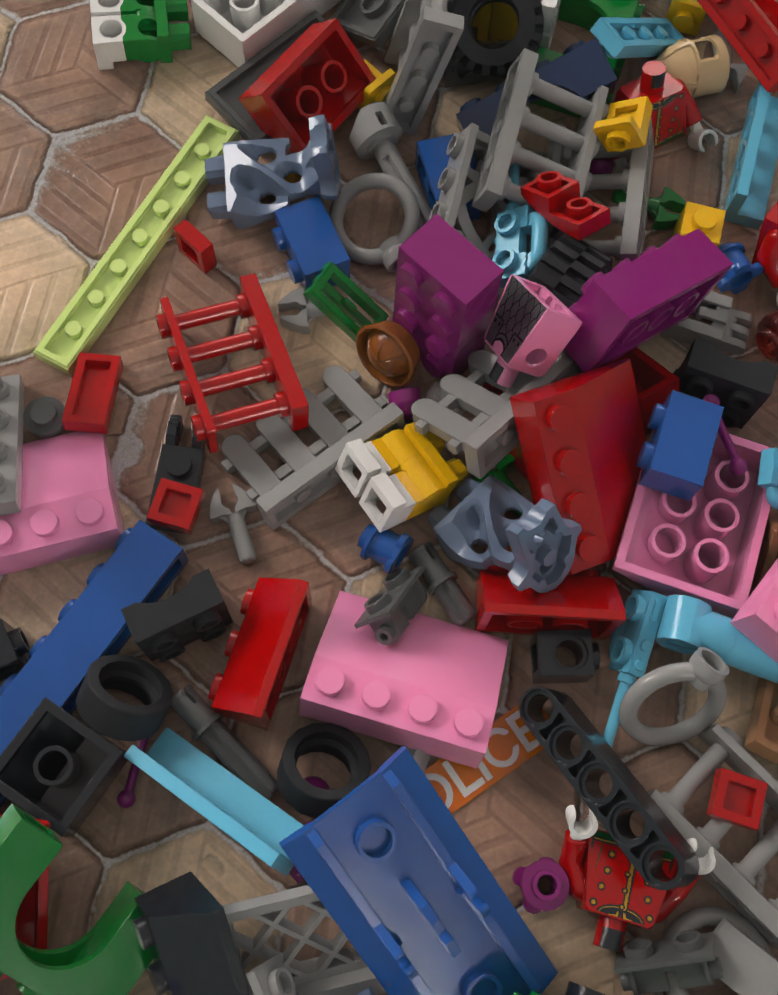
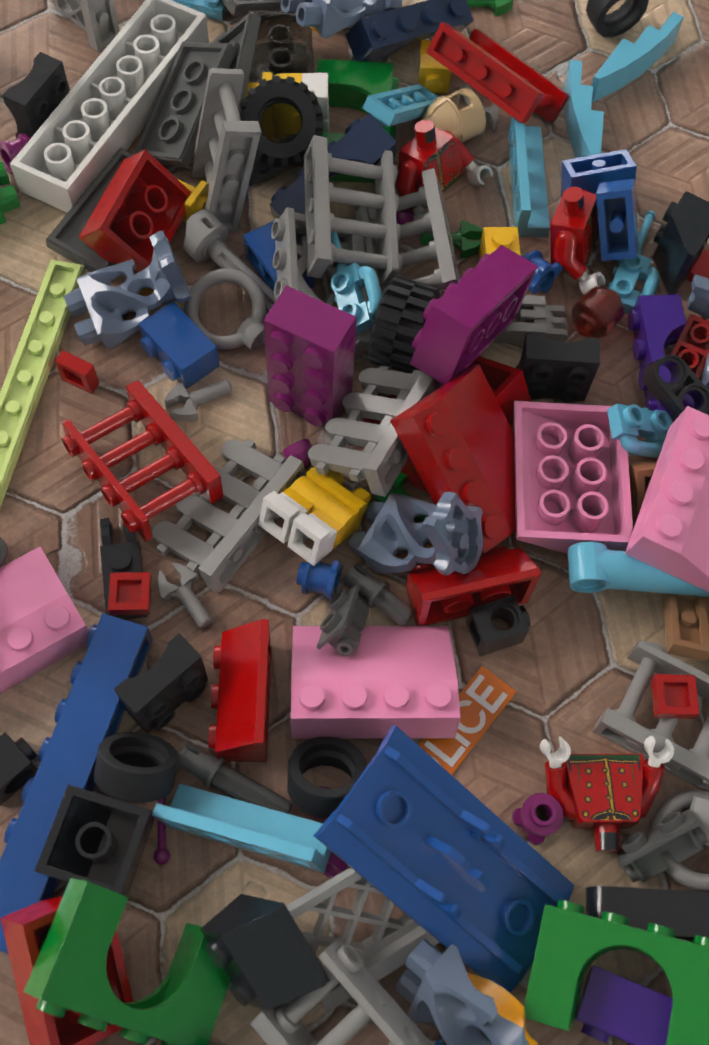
camera: 15 degrees left, 5 degrees down
red tile [62,352,123,434] -> none
green tile [303,261,389,342] -> none
dark orange hat [356,320,420,388] -> none
torso [485,274,583,388] -> none
black beam [519,687,700,890] -> none
red slope [520,171,611,240] -> none
yellow bracket [593,96,653,153] -> none
medium azure piece [603,589,668,748] -> none
light grey piece [619,647,730,746] -> none
blue brick [636,390,724,501] -> none
magenta hinge [702,393,748,475] -> none

